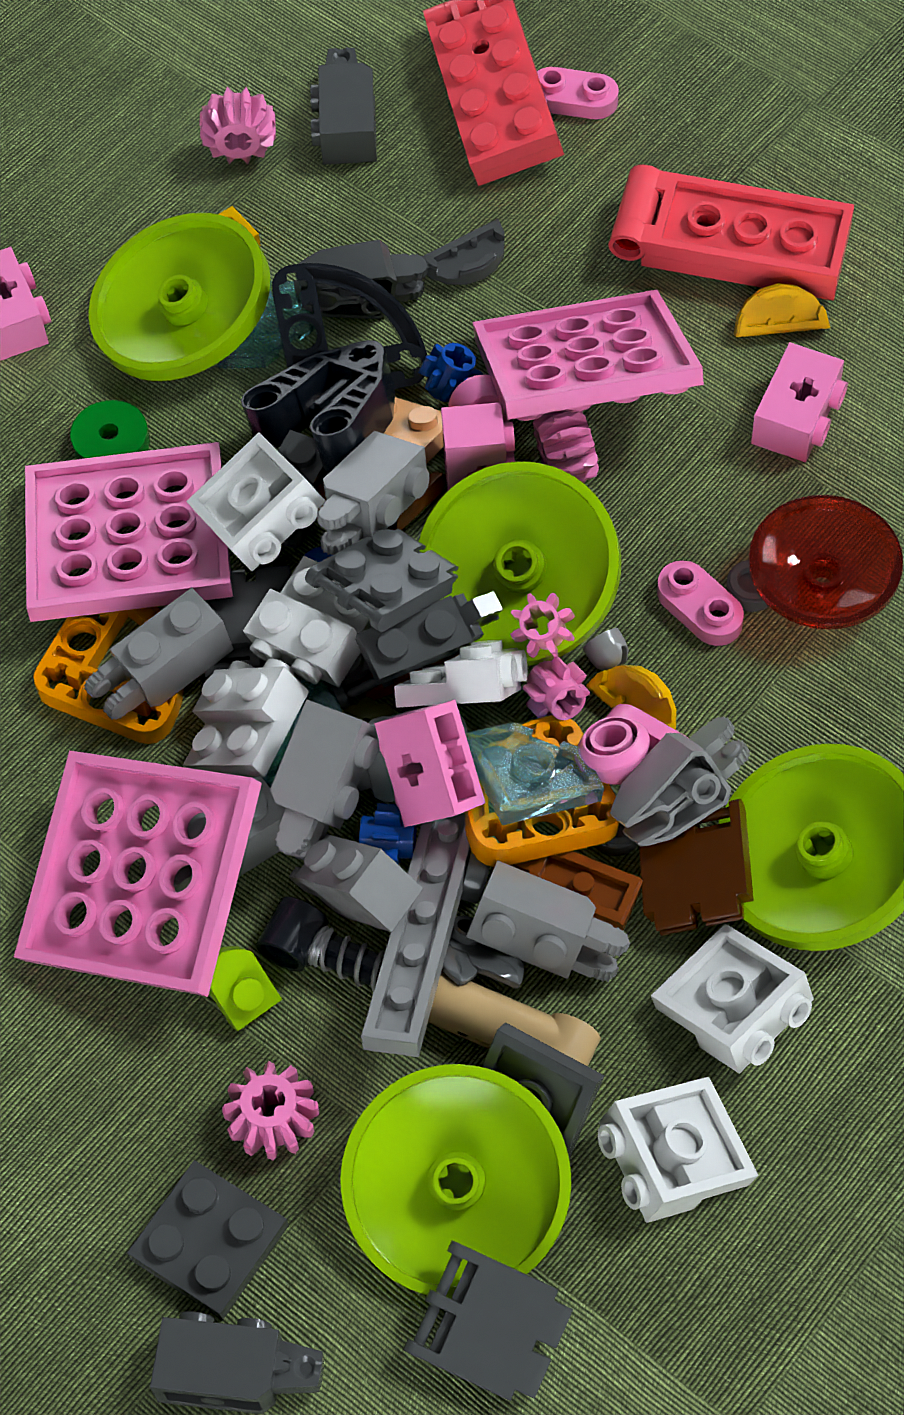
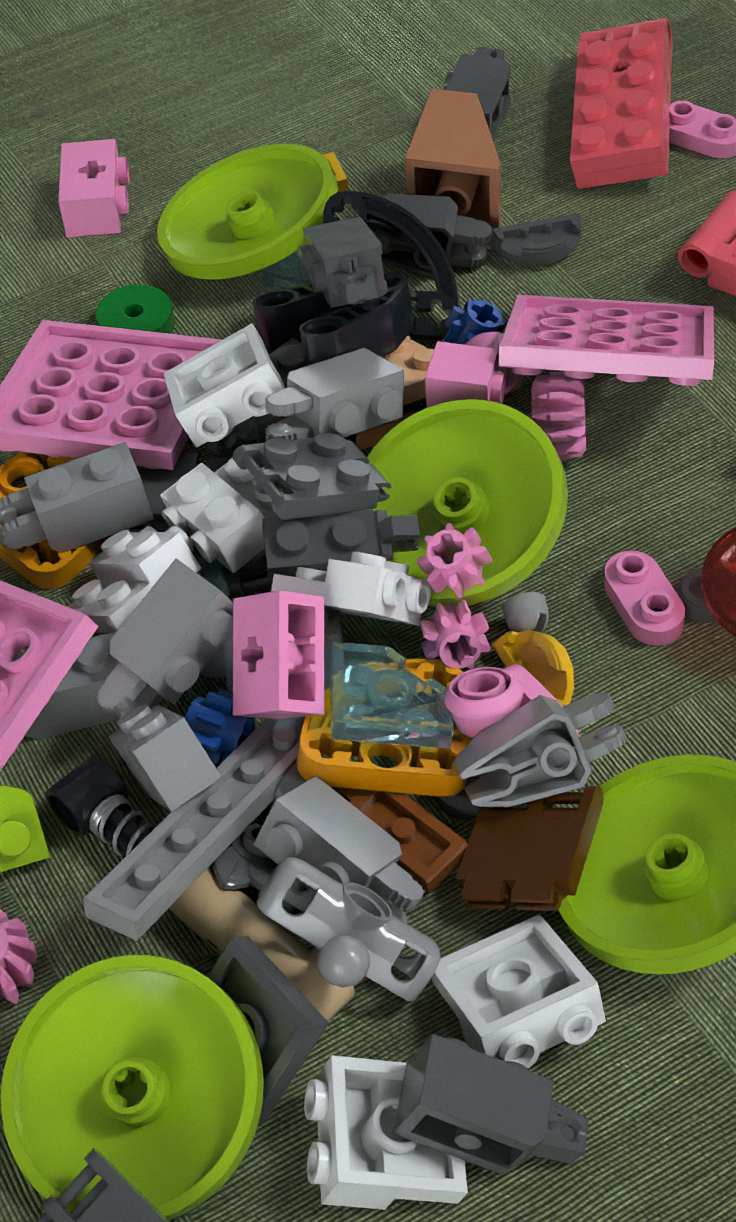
camera: 20 degrees right, 10 degrees down
bright pink gear [199,86,276,164] -> none
none -> light grey piece [257,857,440,1002]
none -> dark grey hinge [298,216,388,308]
none -> dark grey hinge [393,1033,588,1175]
none -> nougat slope [405,89,501,229]

